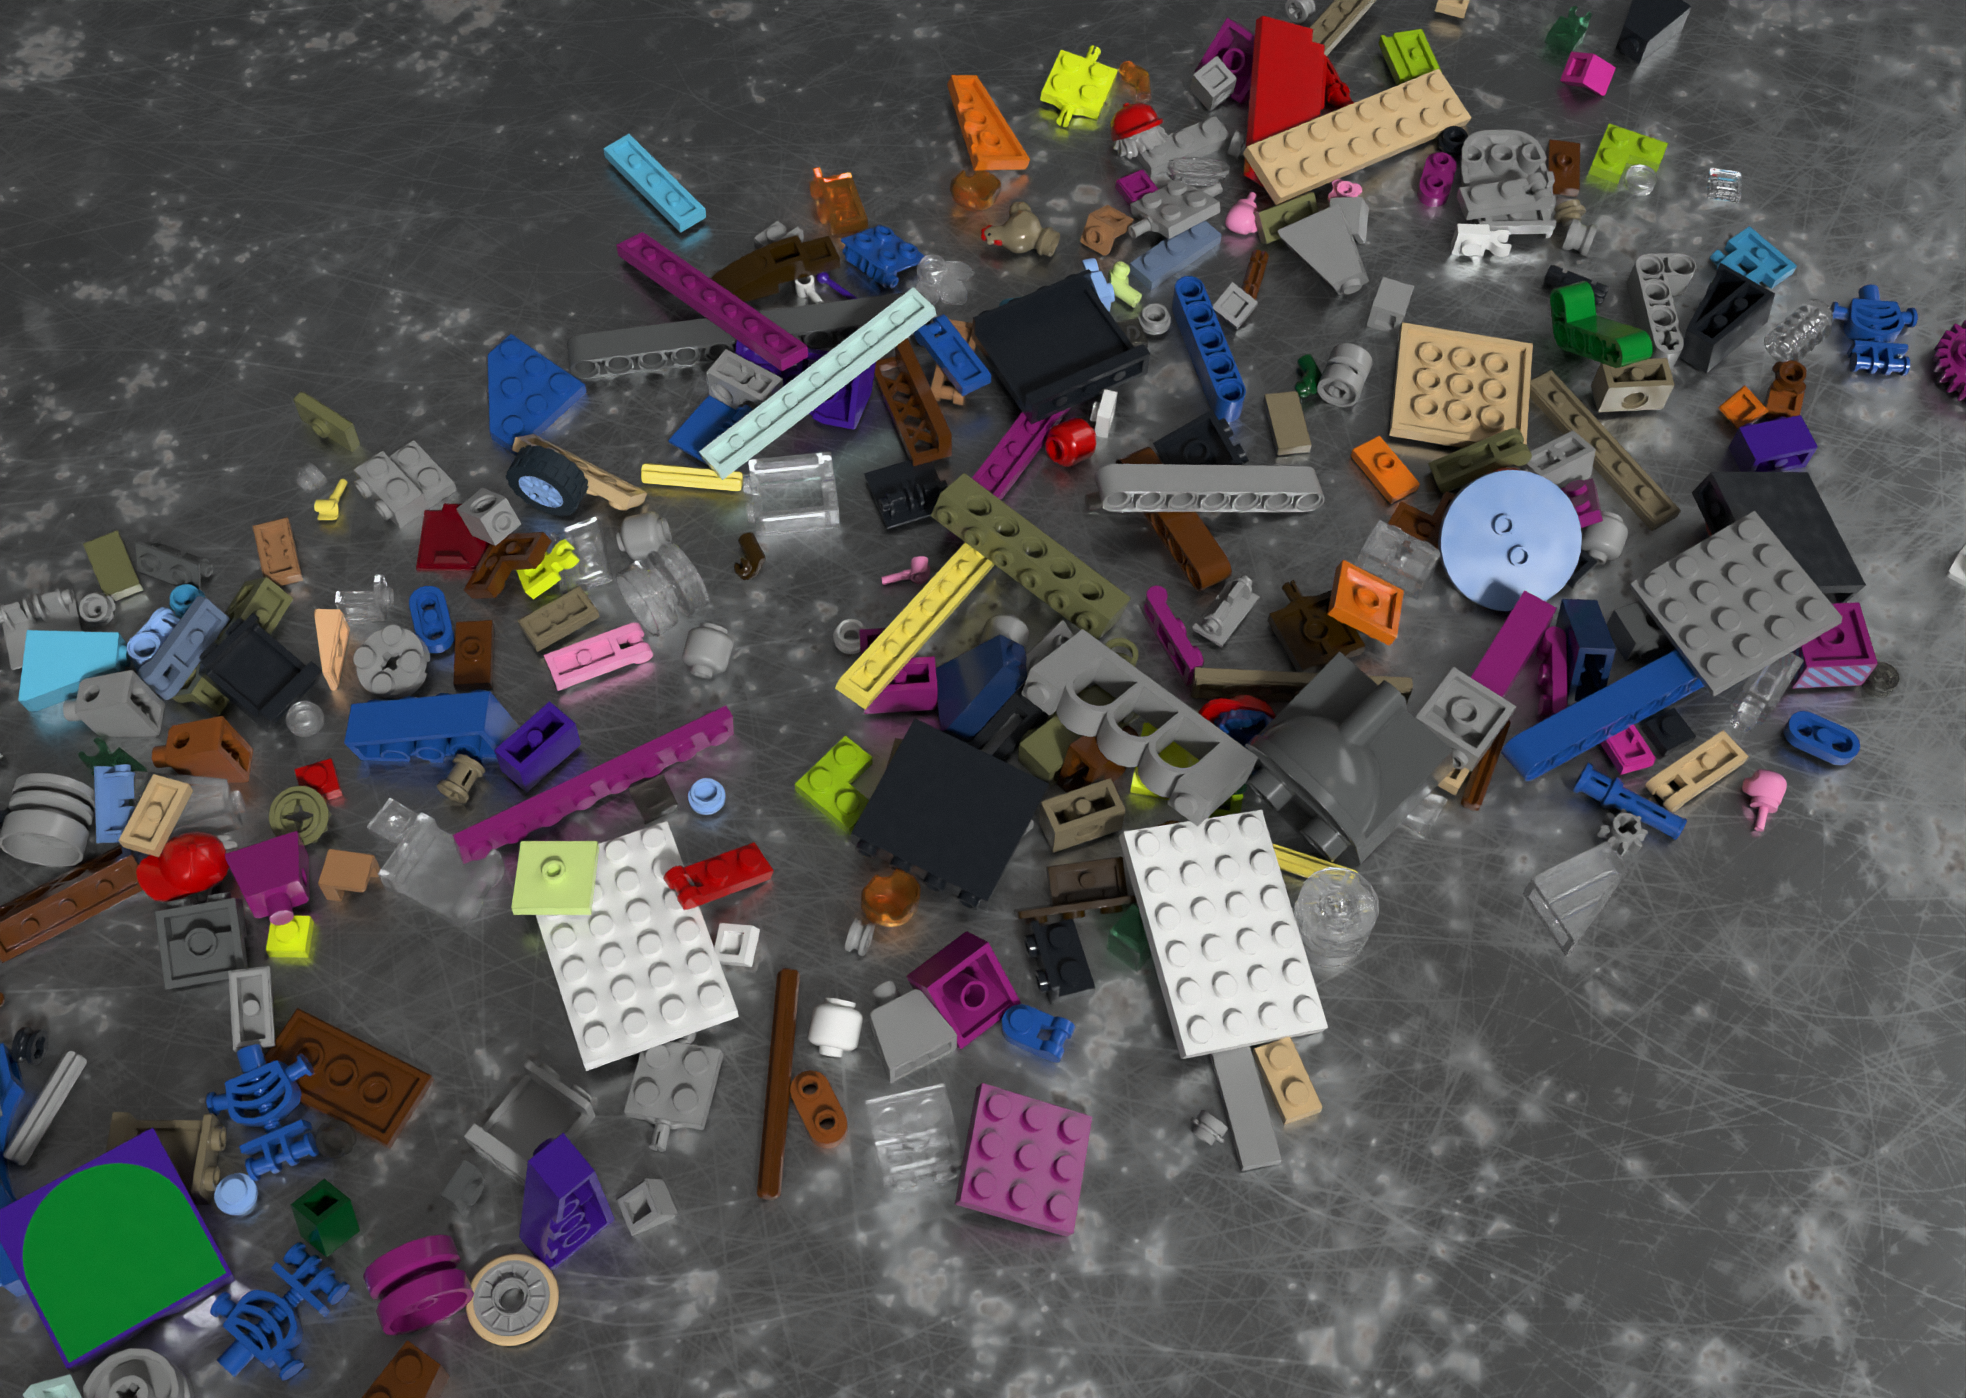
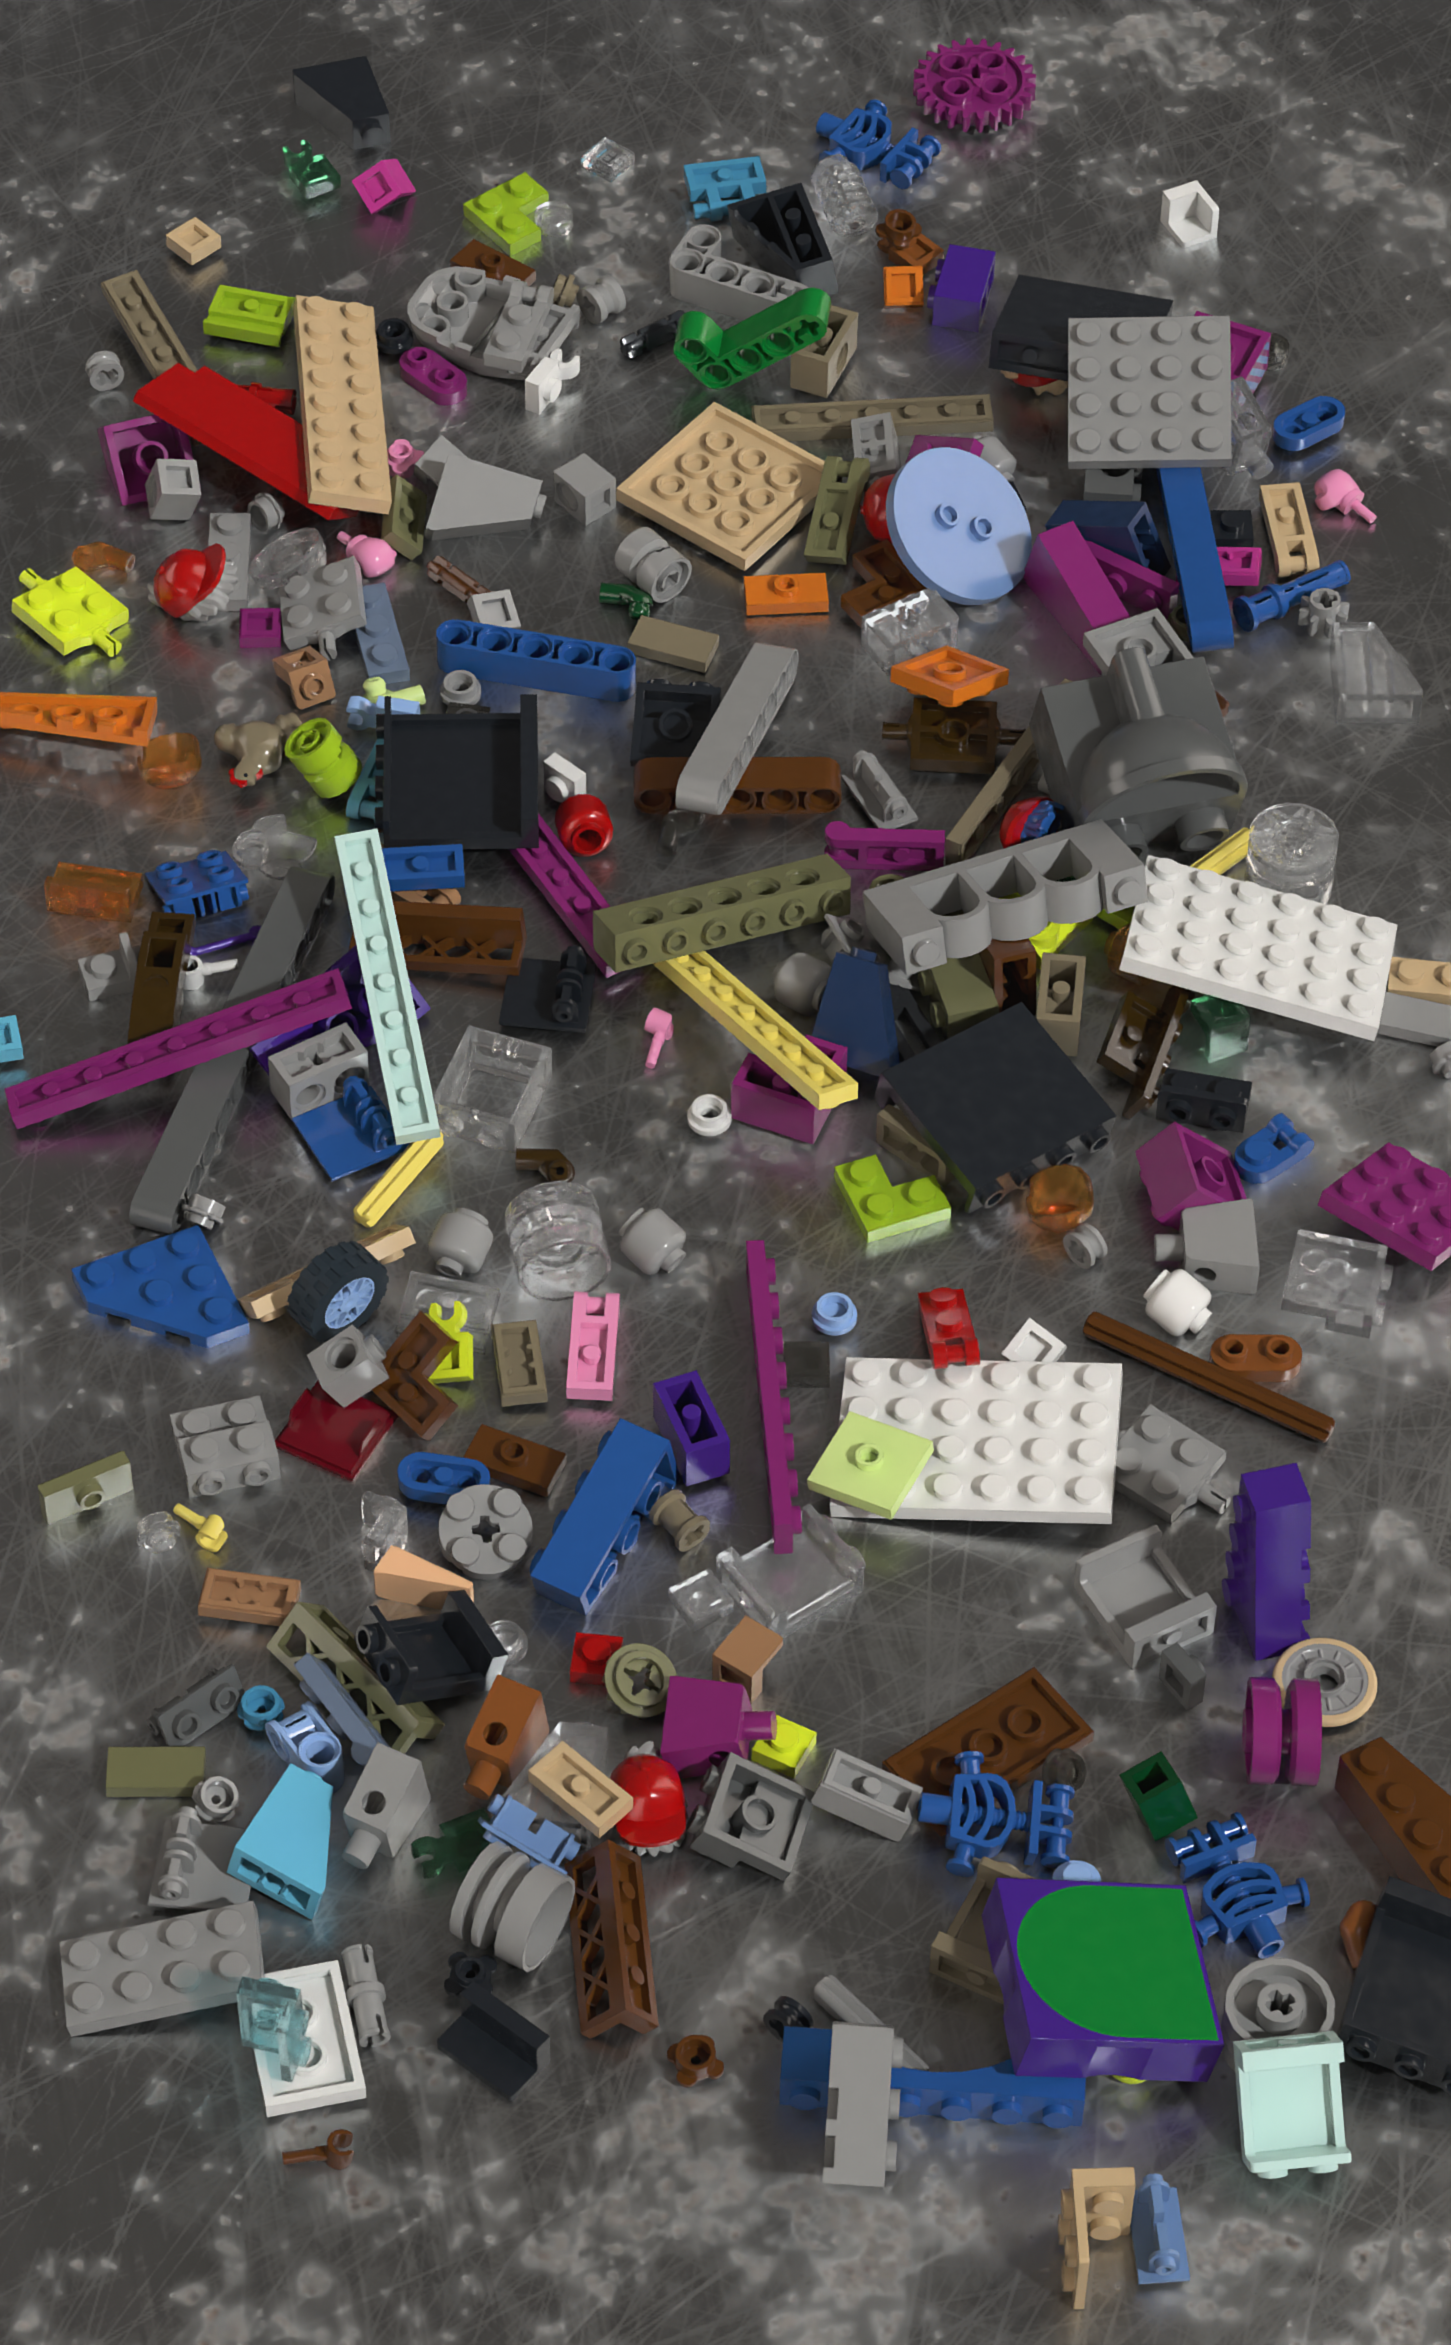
camera: 60 degrees left, 10 degrees down
none -> light grey plate [182,1193,226,1230]
none -> lime wheel [284,718,363,798]

